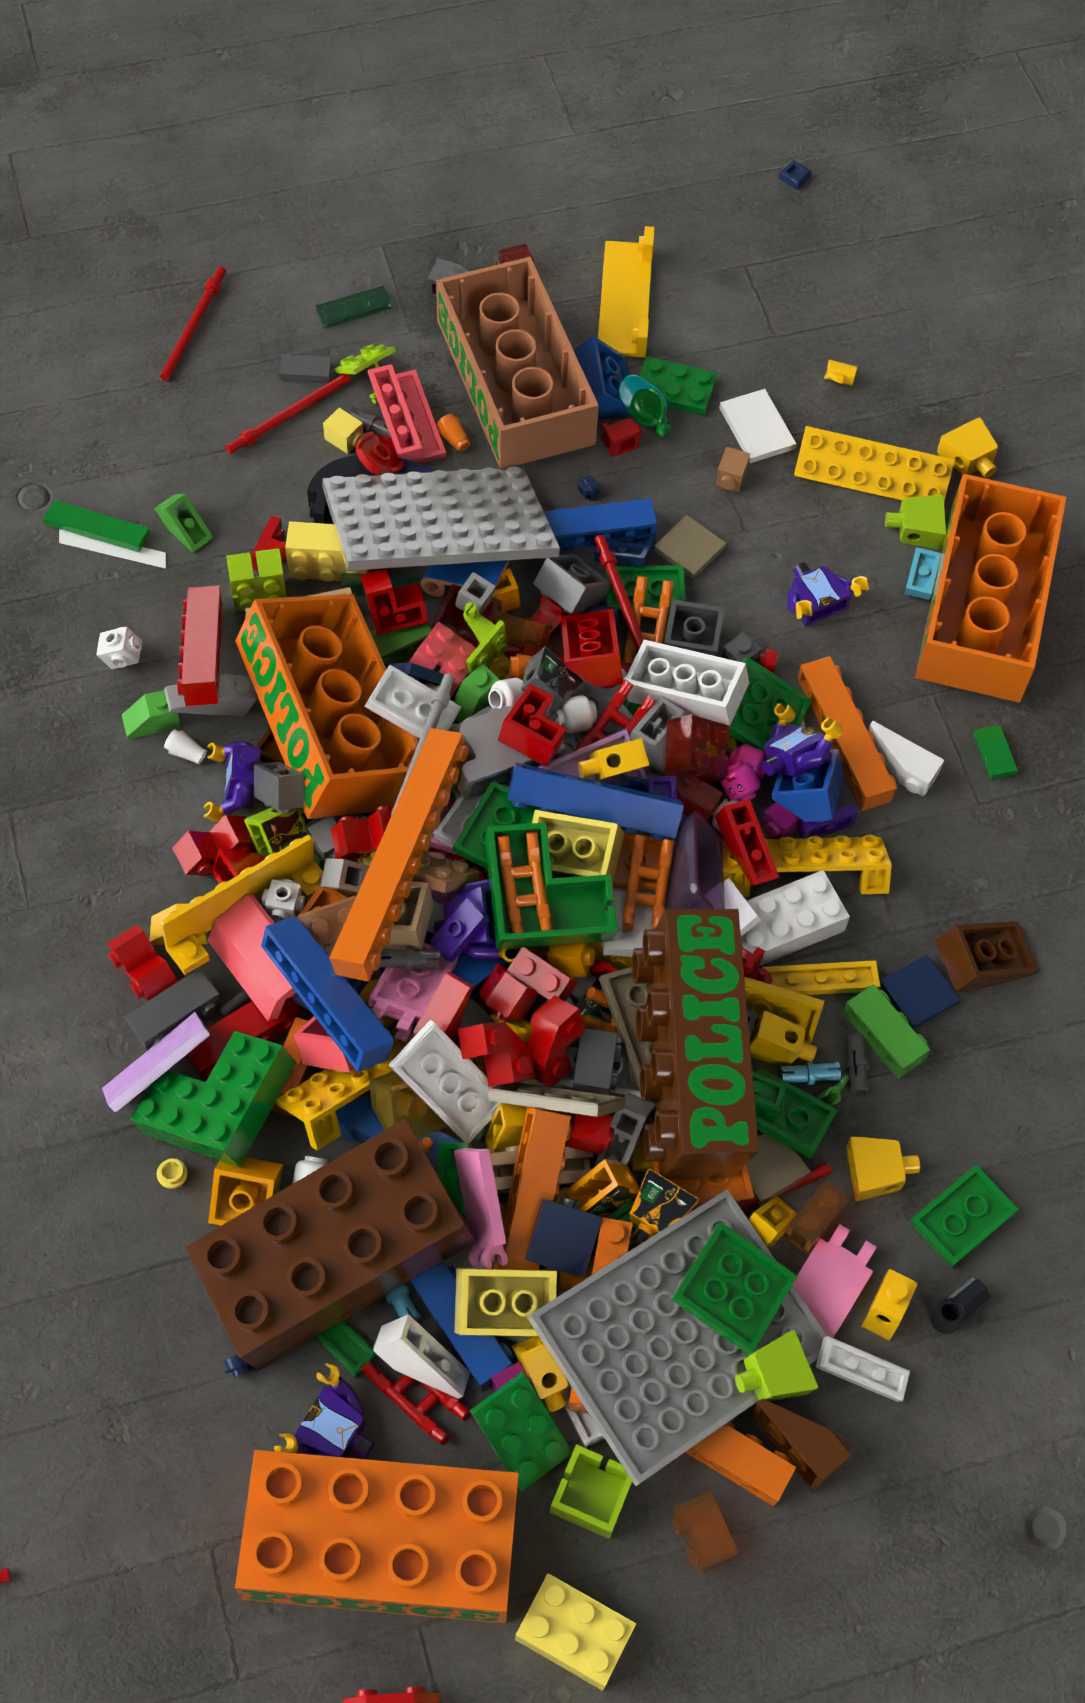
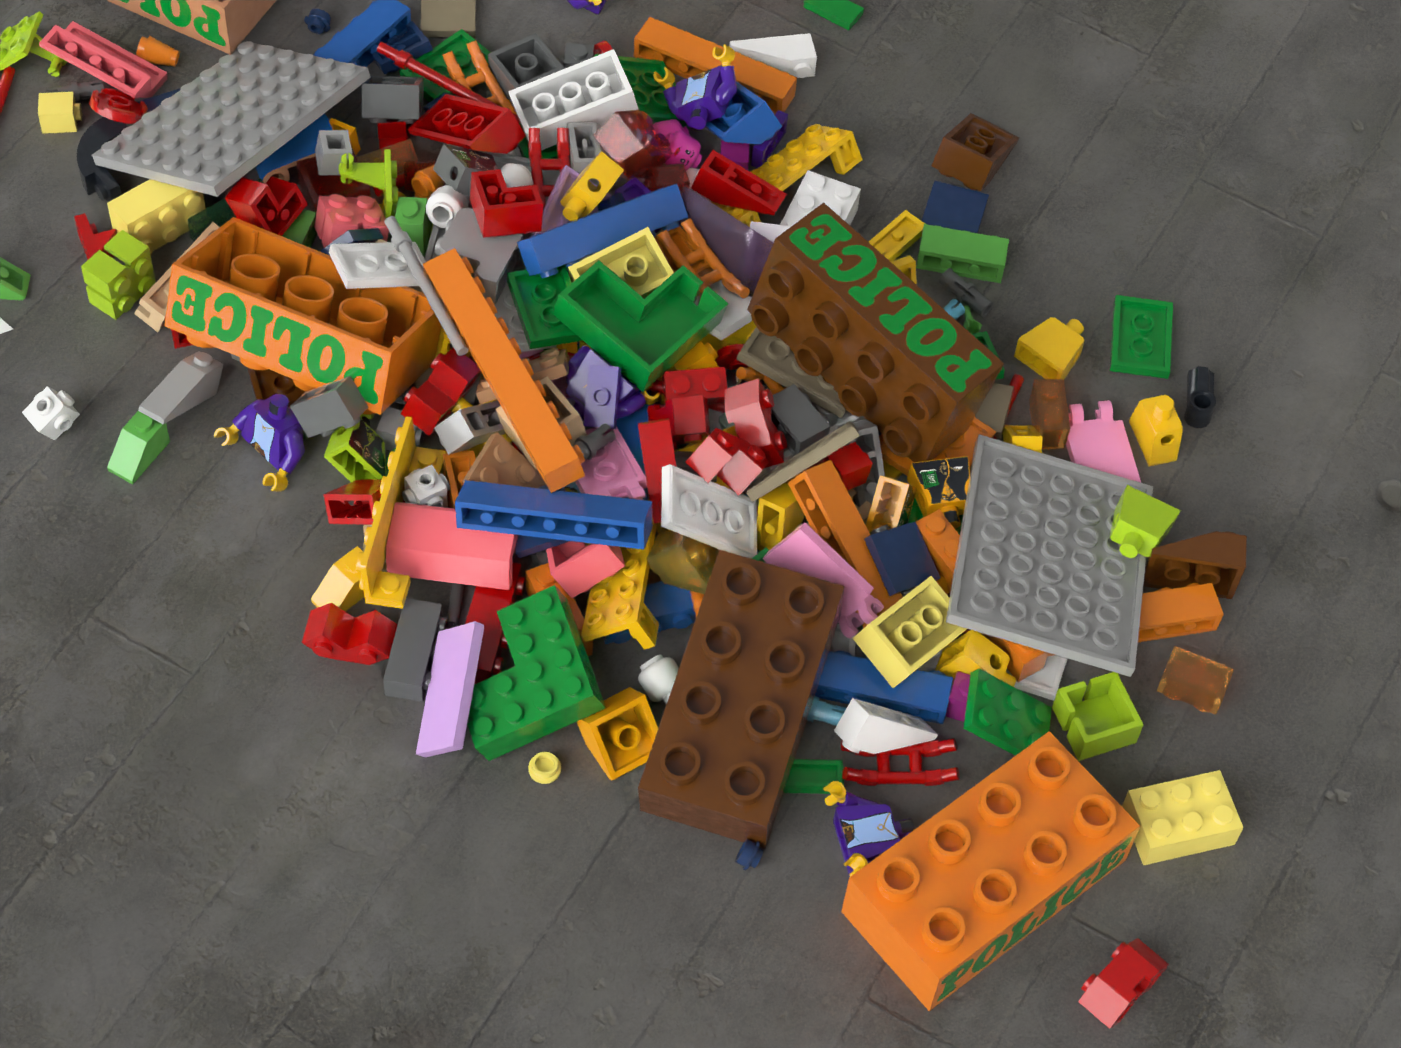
camera: 45 degrees left, 5 degrees down
white cone [164,729,207,765] -> none
red brick [173,815,255,876] -> none
brick [177,585,223,706] -> none
orange piece [497,831,553,933] -> none
green plate [671,1221,798,1355] -> none
white tile [816,1336,910,1402] -> none

